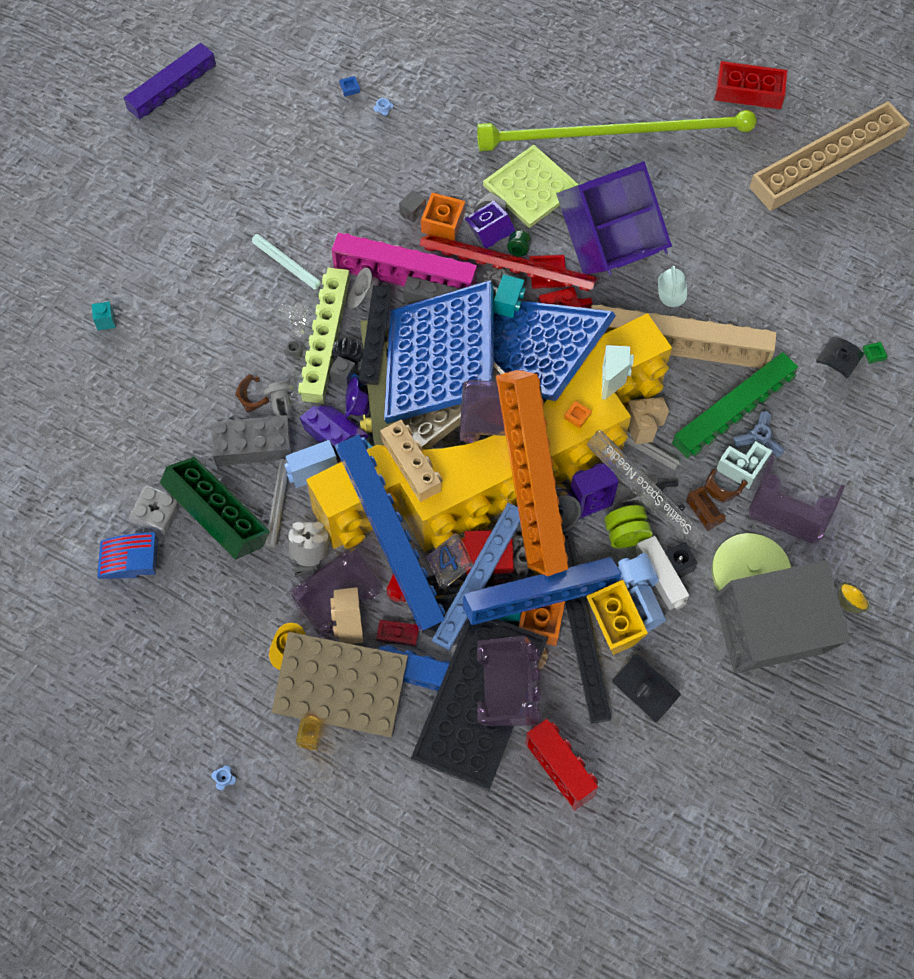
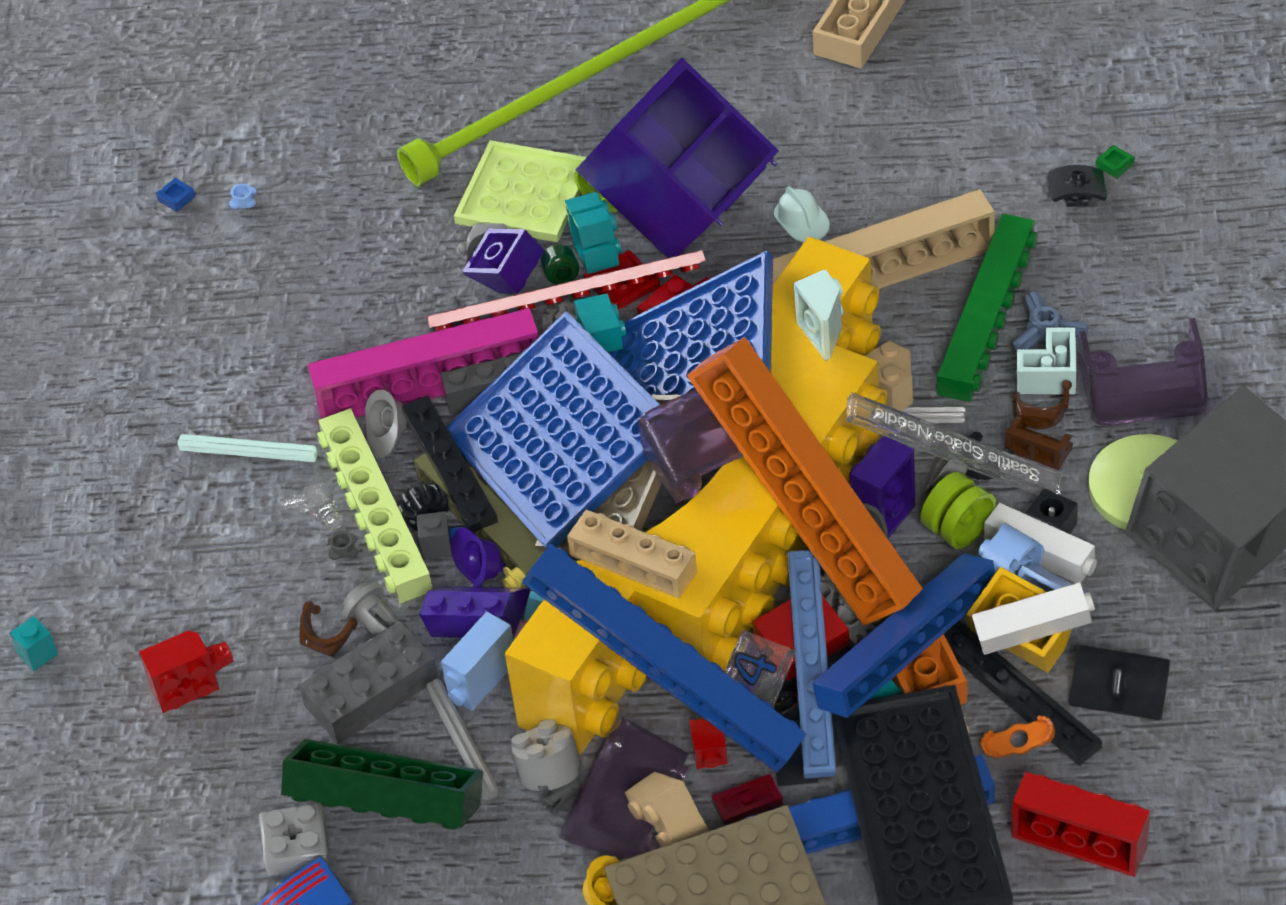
camera: 25 degrees left, 15 degrees down
dark grey brick [399,190,426,222] -> none
orange brick [421,193,465,241] -> none
clear purple windscreen [477,636,542,726] -> none
orange plate [564,401,592,429] -> none
none -> red hinge [139,630,234,713]
none -> teal piece [565,192,622,274]
none -> white brick [972,583,1095,655]
none -> orange piece [980,716,1055,759]

